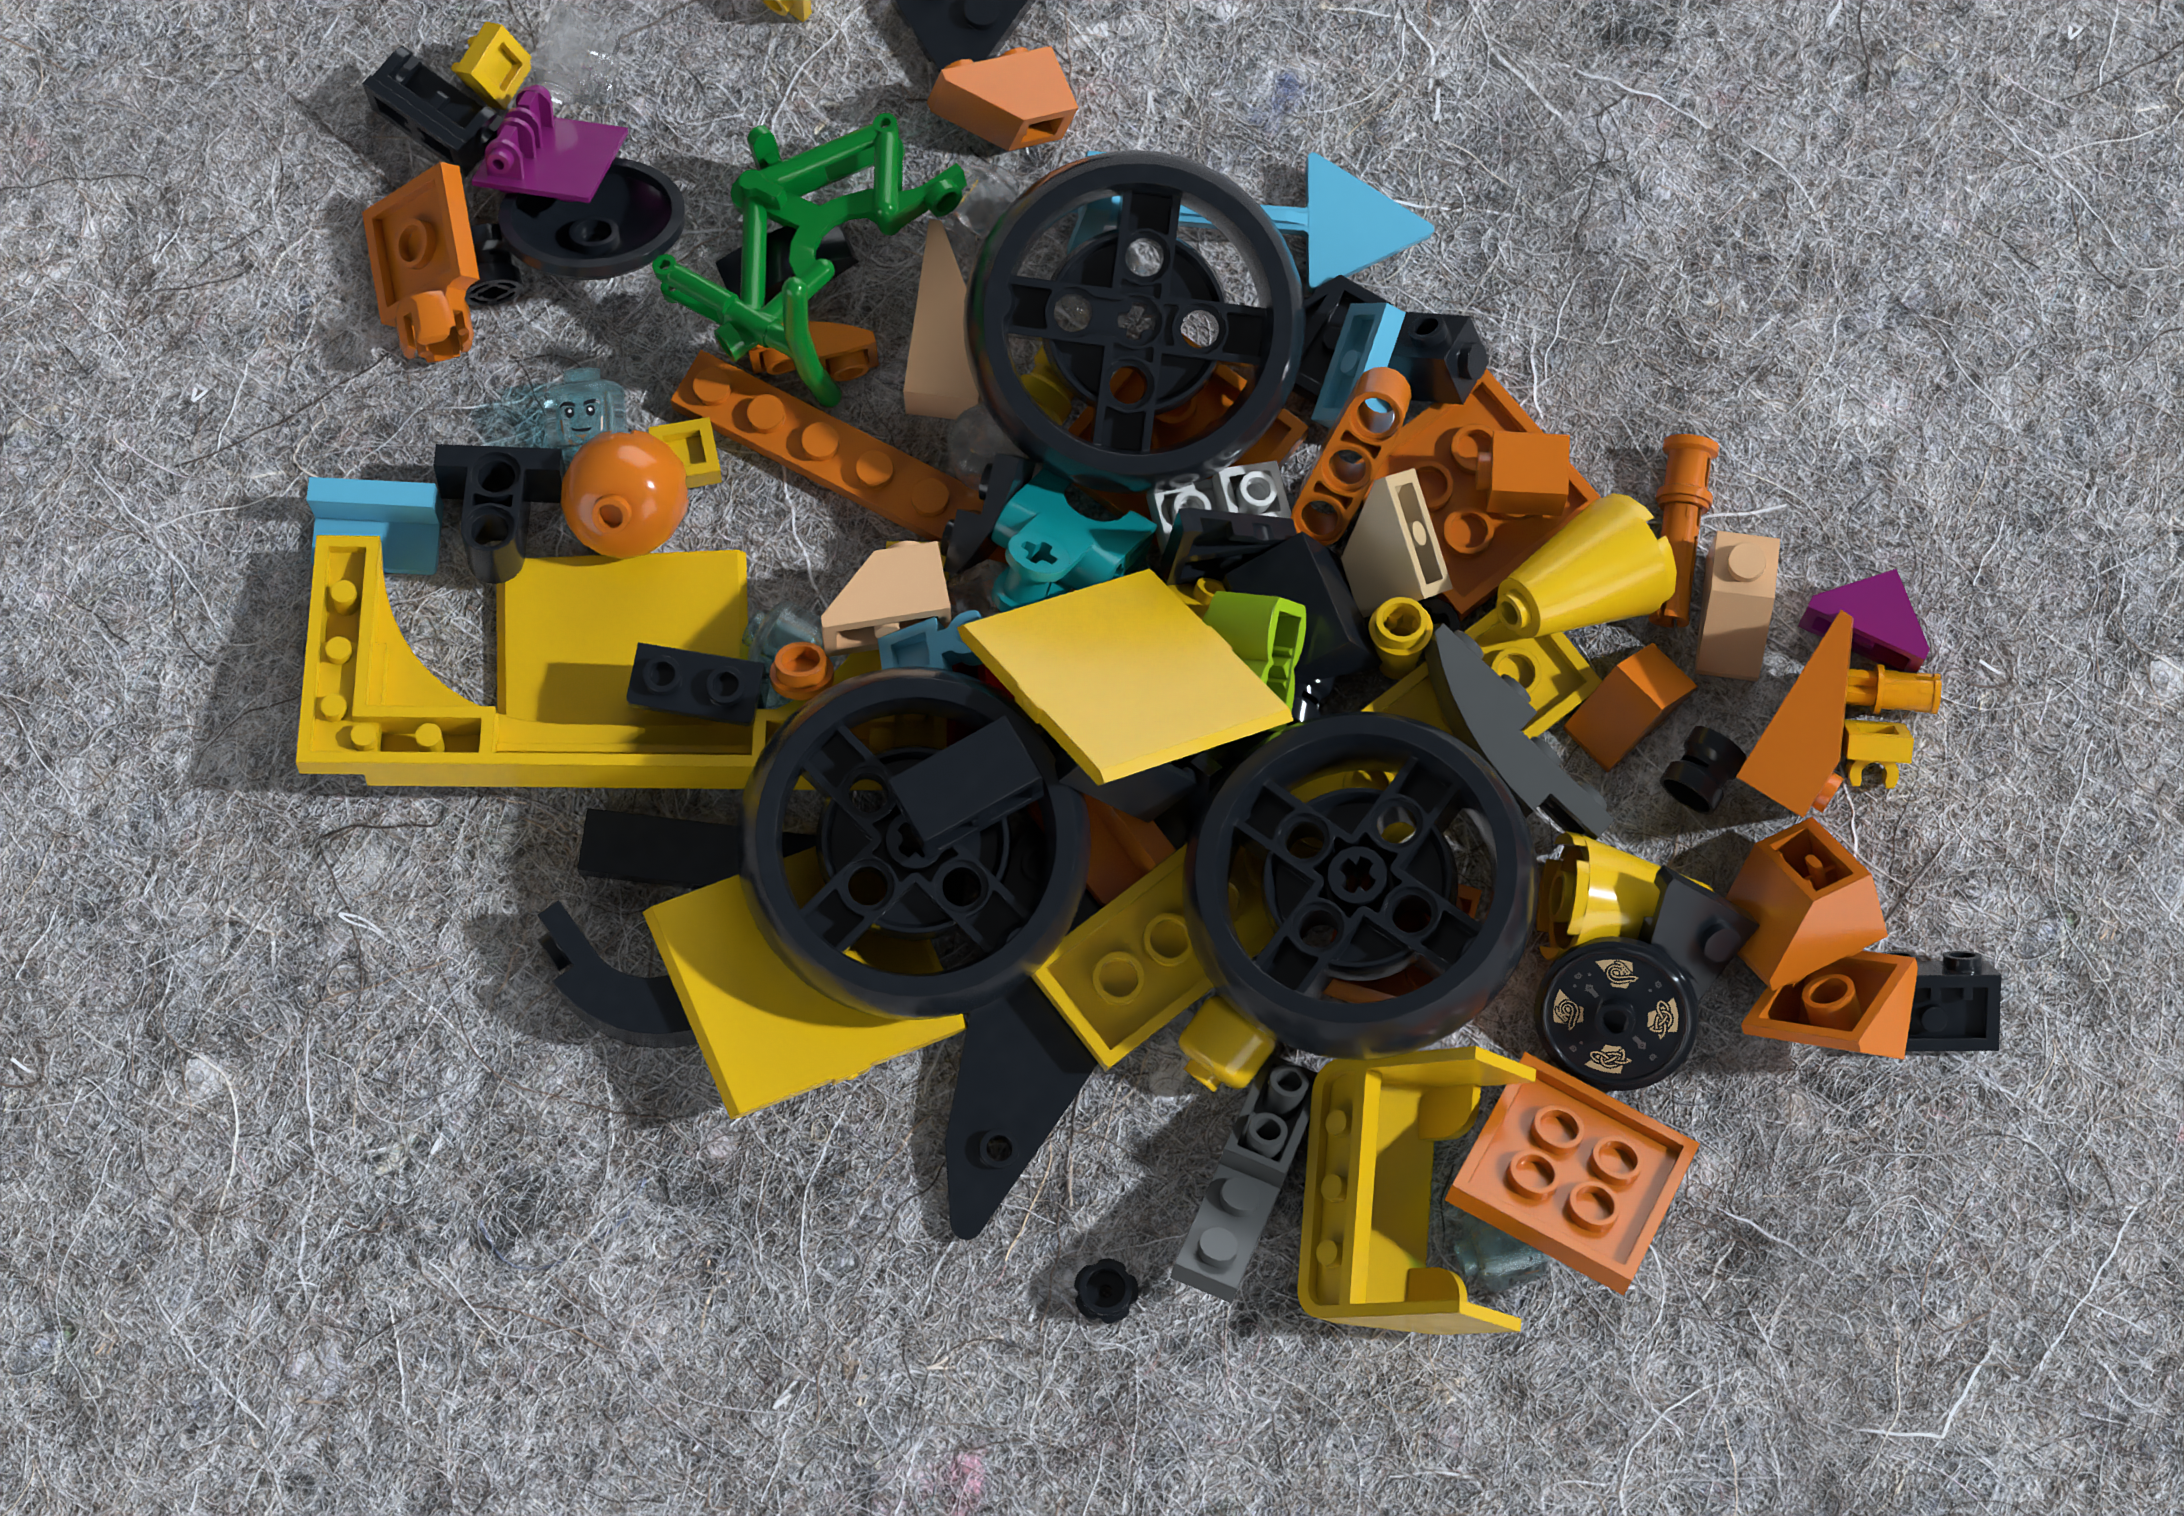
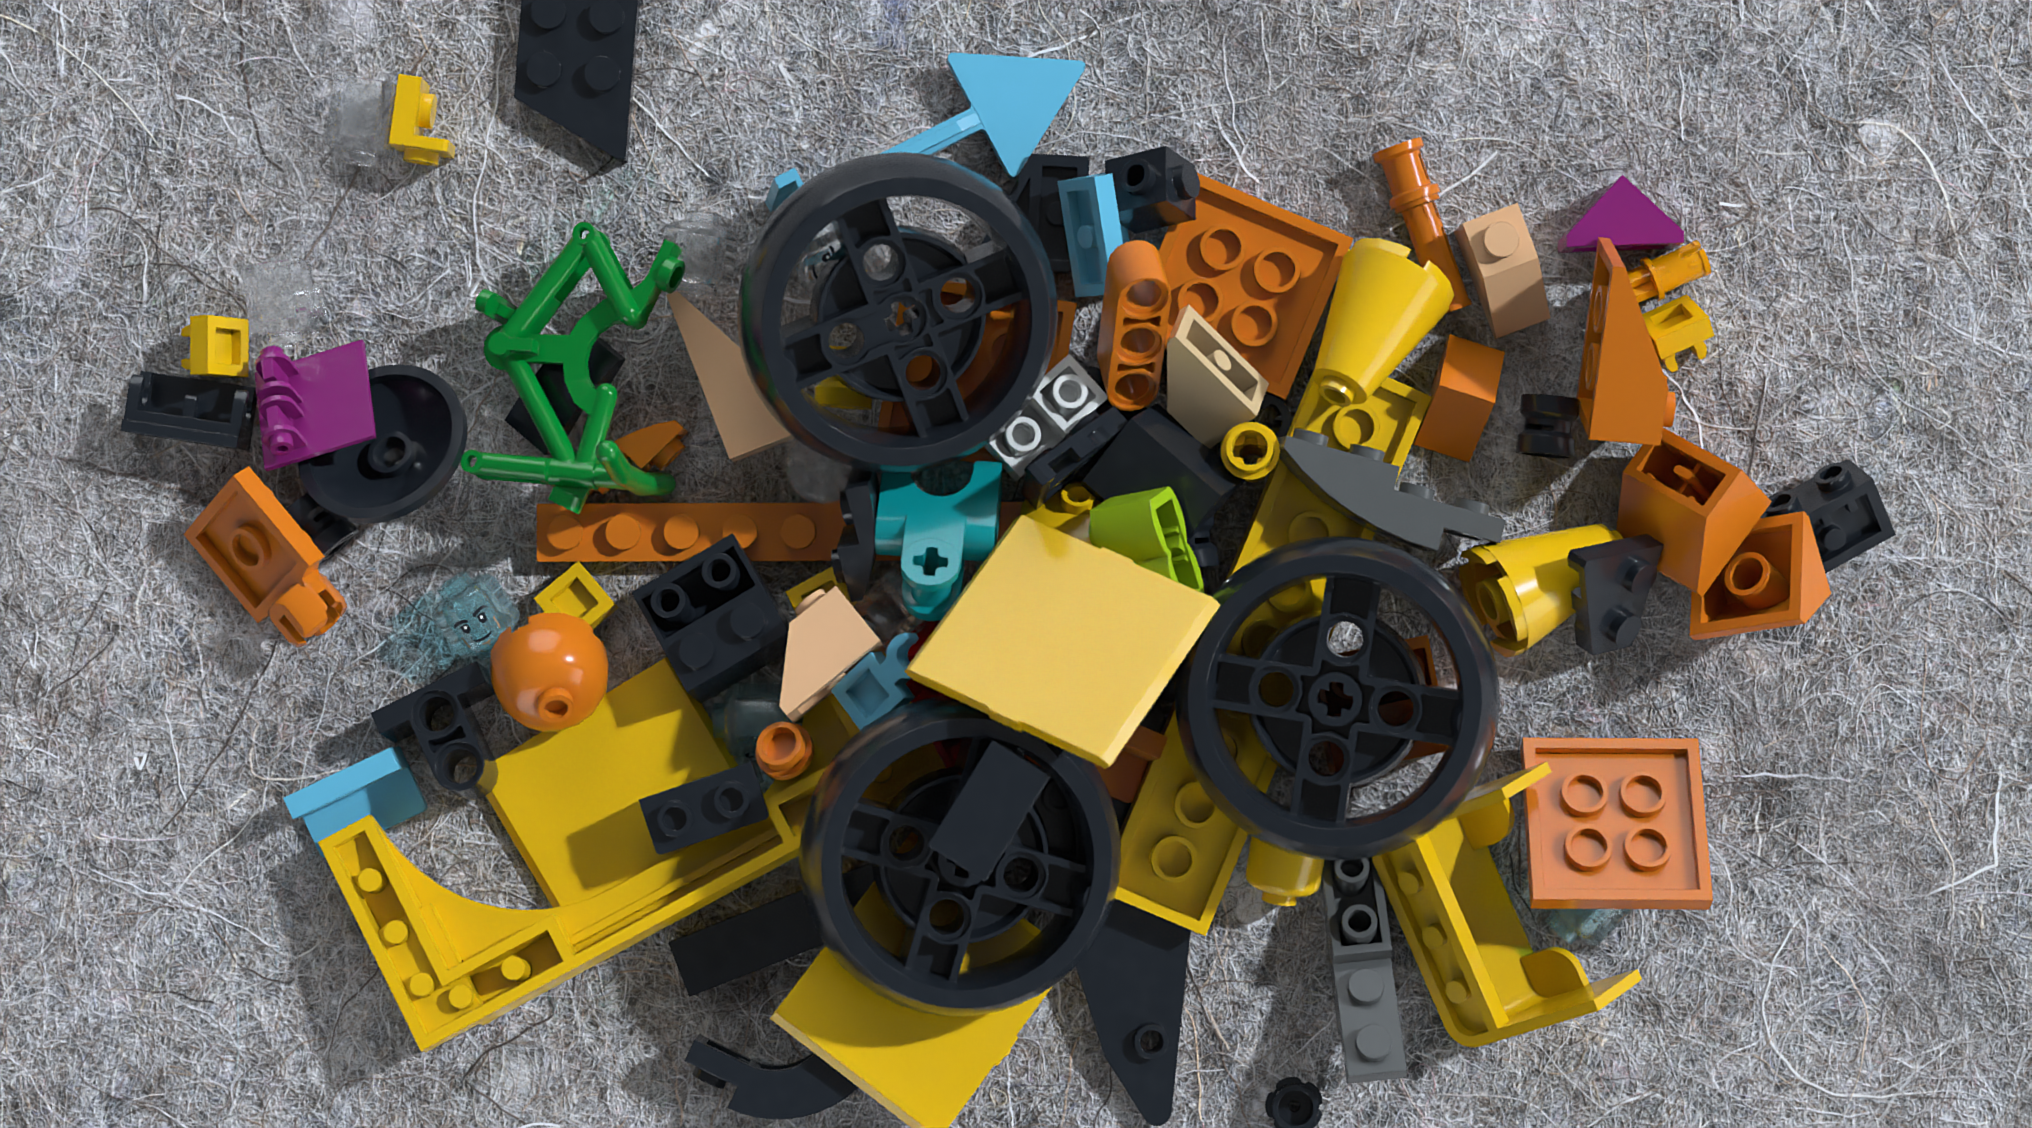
camera: 25 degrees left, 15 degrees up
orange slope [926,46,1079,151] -> none
orange brick [1475,431,1570,516] -> none
black shield [1534,936,1699,1091] -> none
none -> black slope [631,533,789,704]

